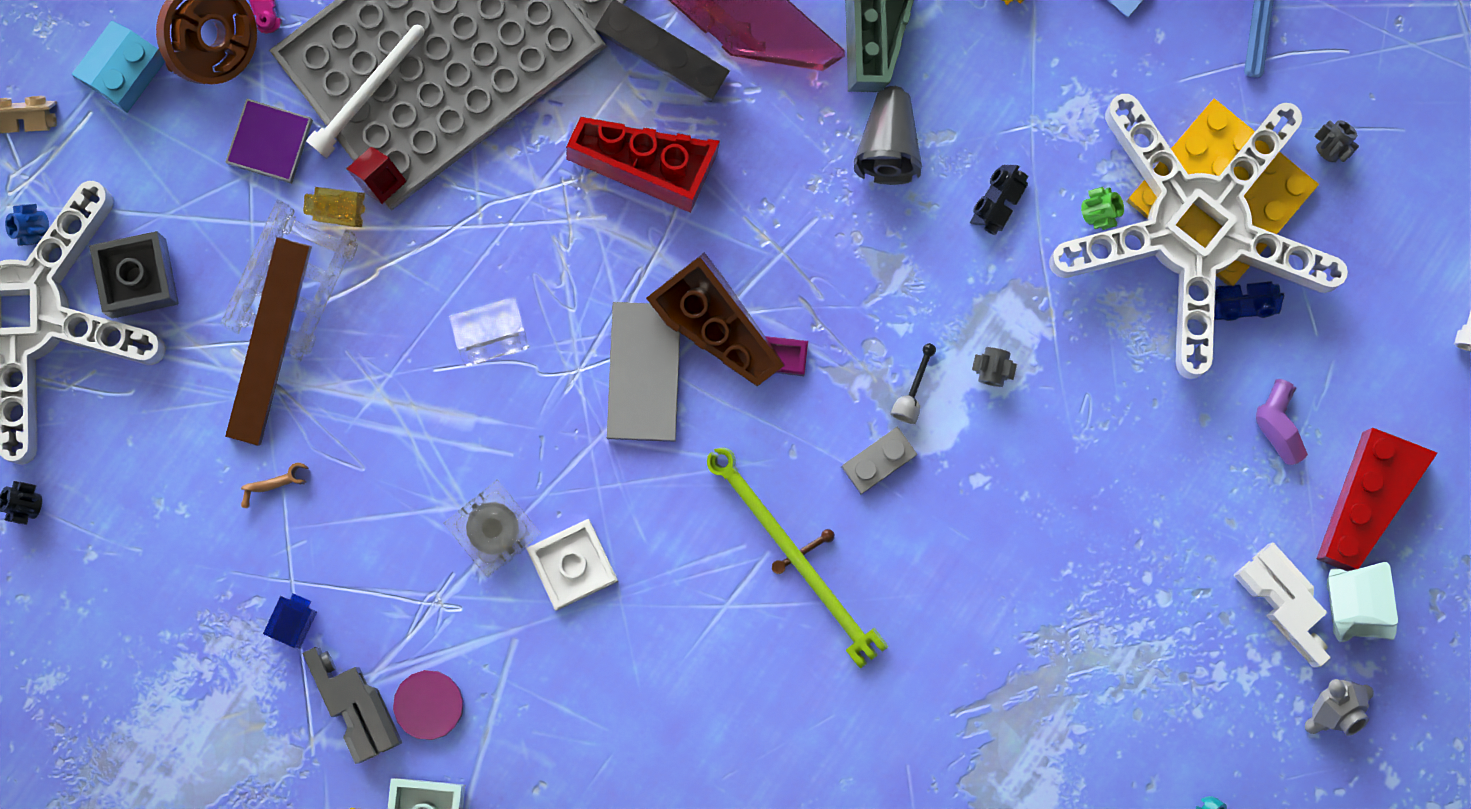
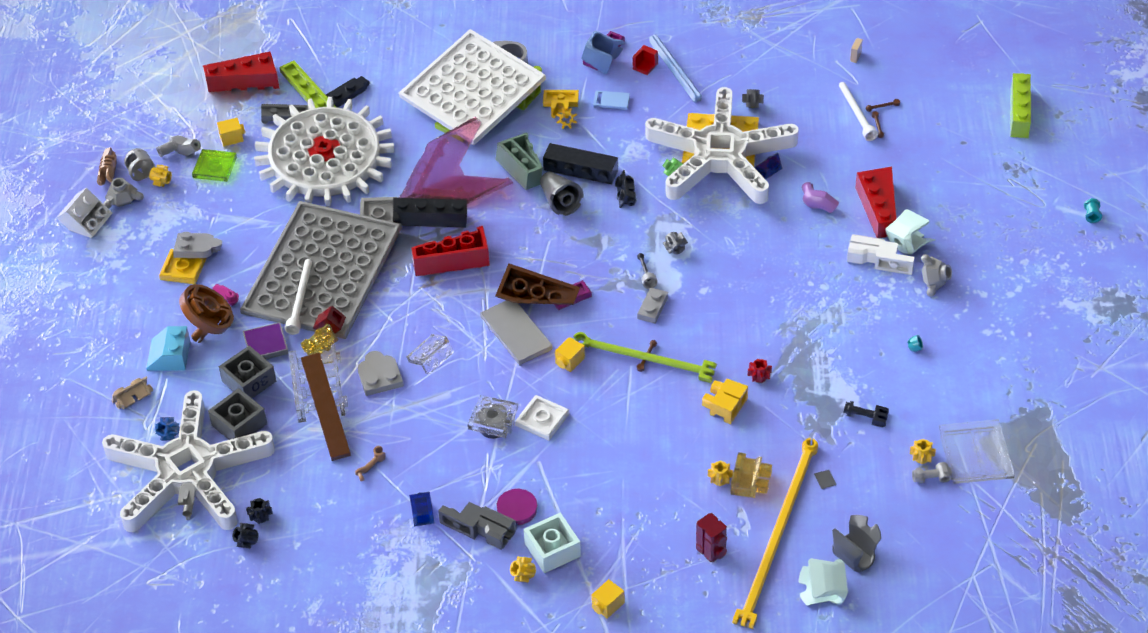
camera: 30 degrees left, 35 degrees down
none -> dark grey brick [218,346,277,398]
none -> black gear [246,498,273,524]
none -> light grey plate [358,351,404,396]
none -> black brick [543,143,618,185]
none -> yellow brick [555,337,585,372]
none -> yellow hips [702,378,748,424]
none -> red gear [747,359,772,383]

